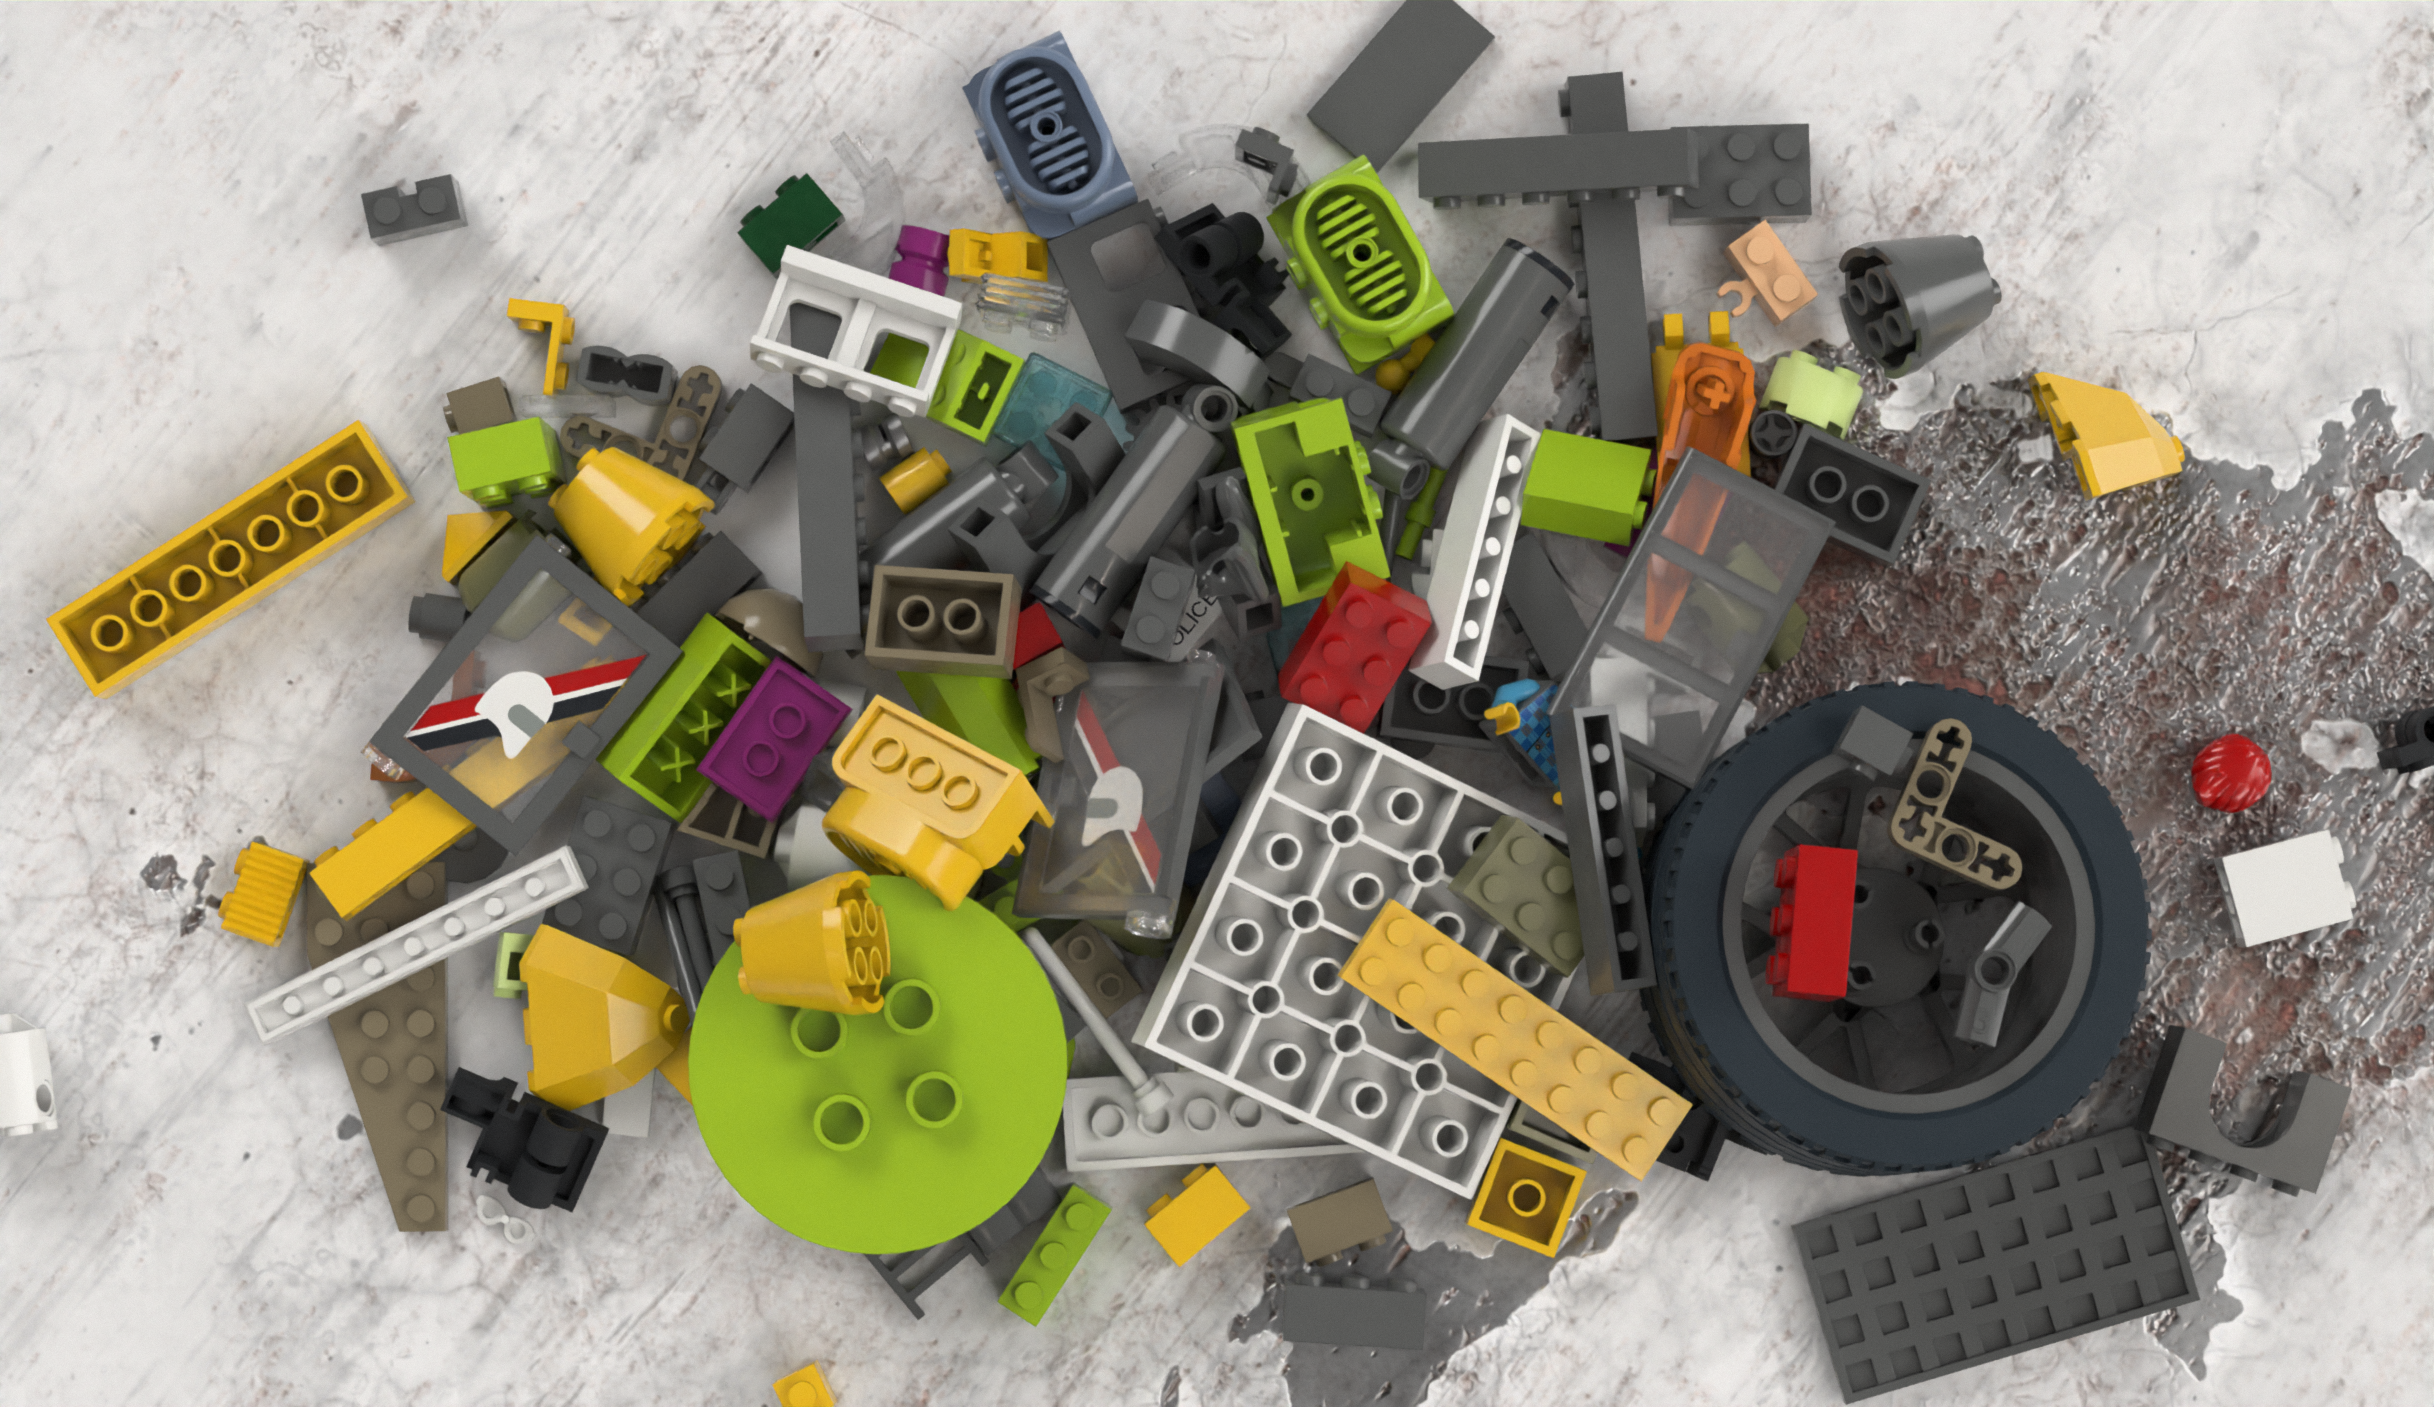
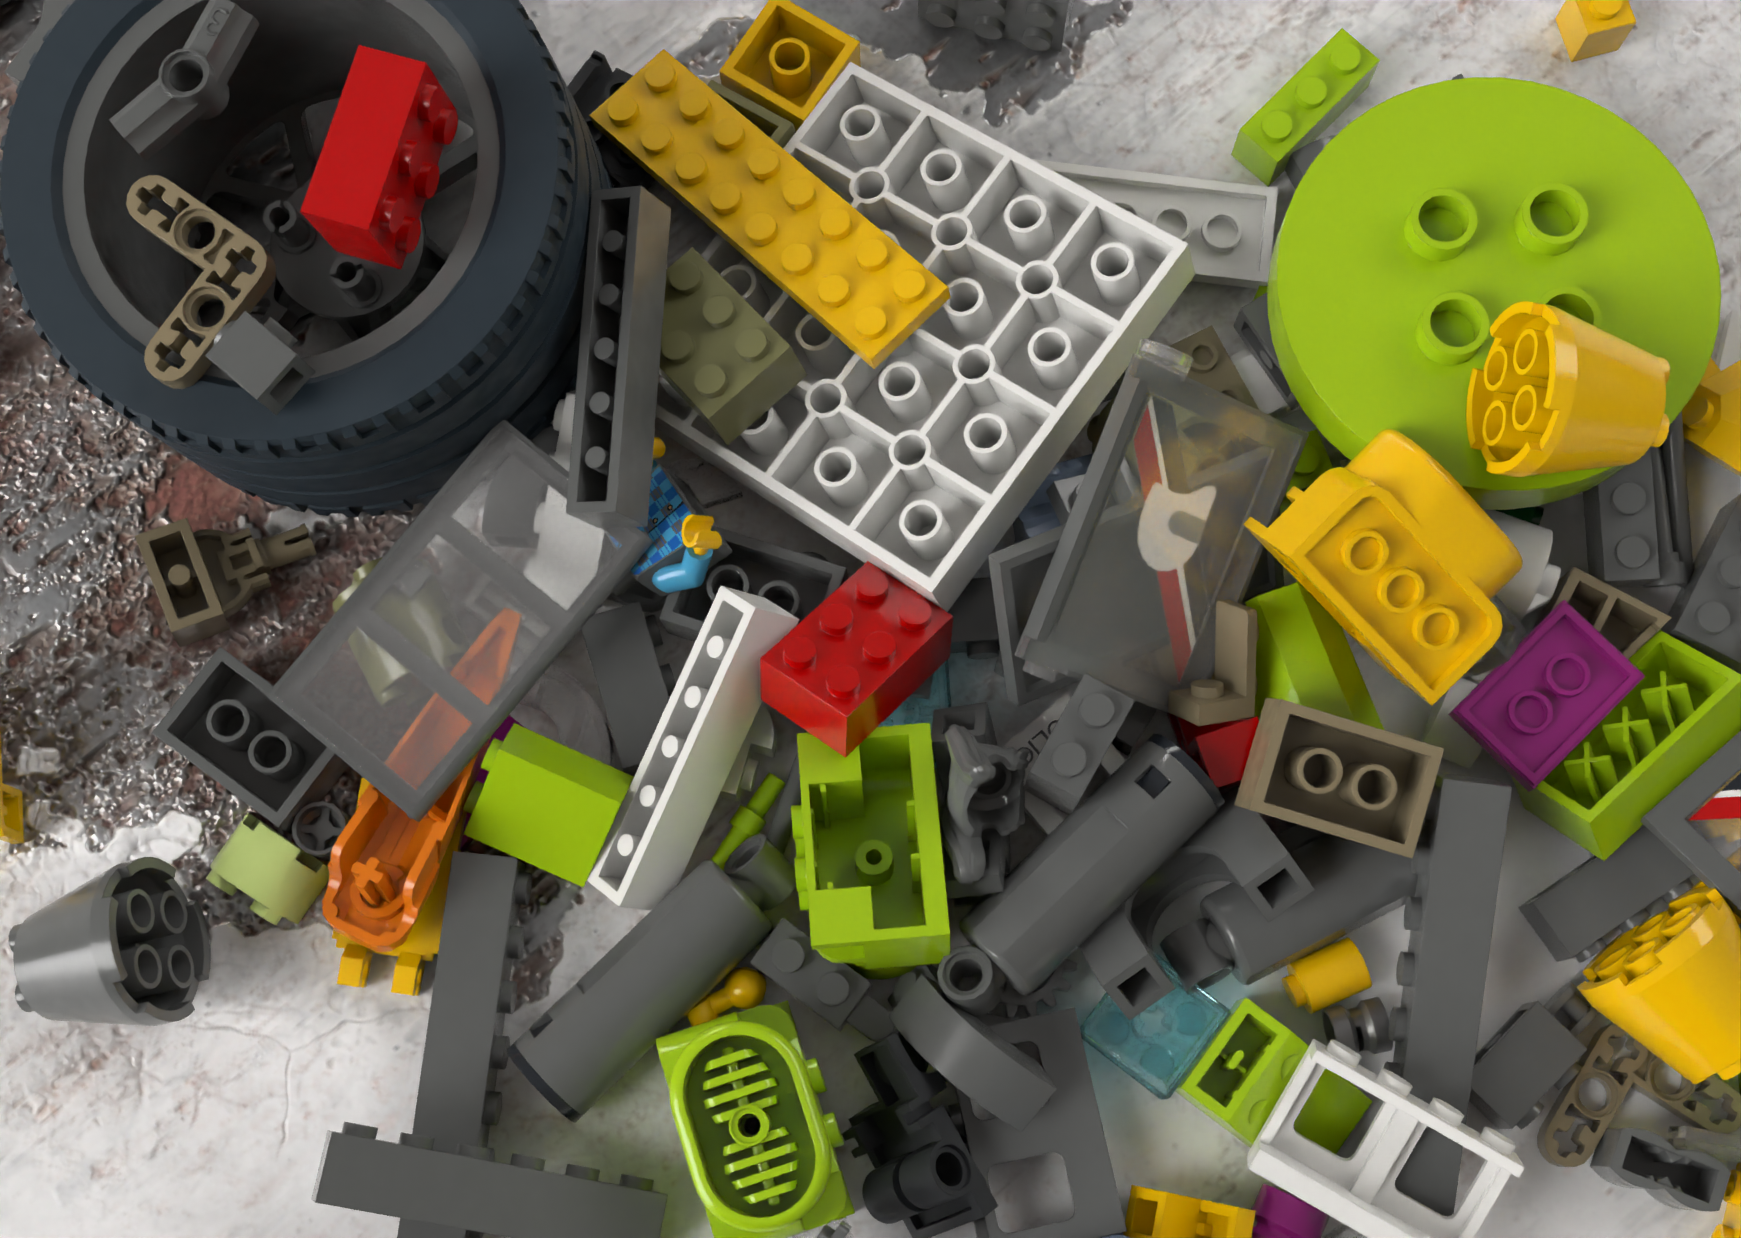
camera: 165 degrees left, 10 degrees down
dark tan cylinder [713,588,823,678] -> none
clear brick [975,273,1073,342] -> none
white piece [1022,927,1174,1118] -> none
yellow brick [1144,1163,1251,1267] -> none
dark tan brick [1286,1177,1393,1268] -> none
dark grey brick [1668,123,1812,226] -> none
light nougat brick [1716,220,1818,327] -> none
none -> dark tan brick [135,518,317,647]

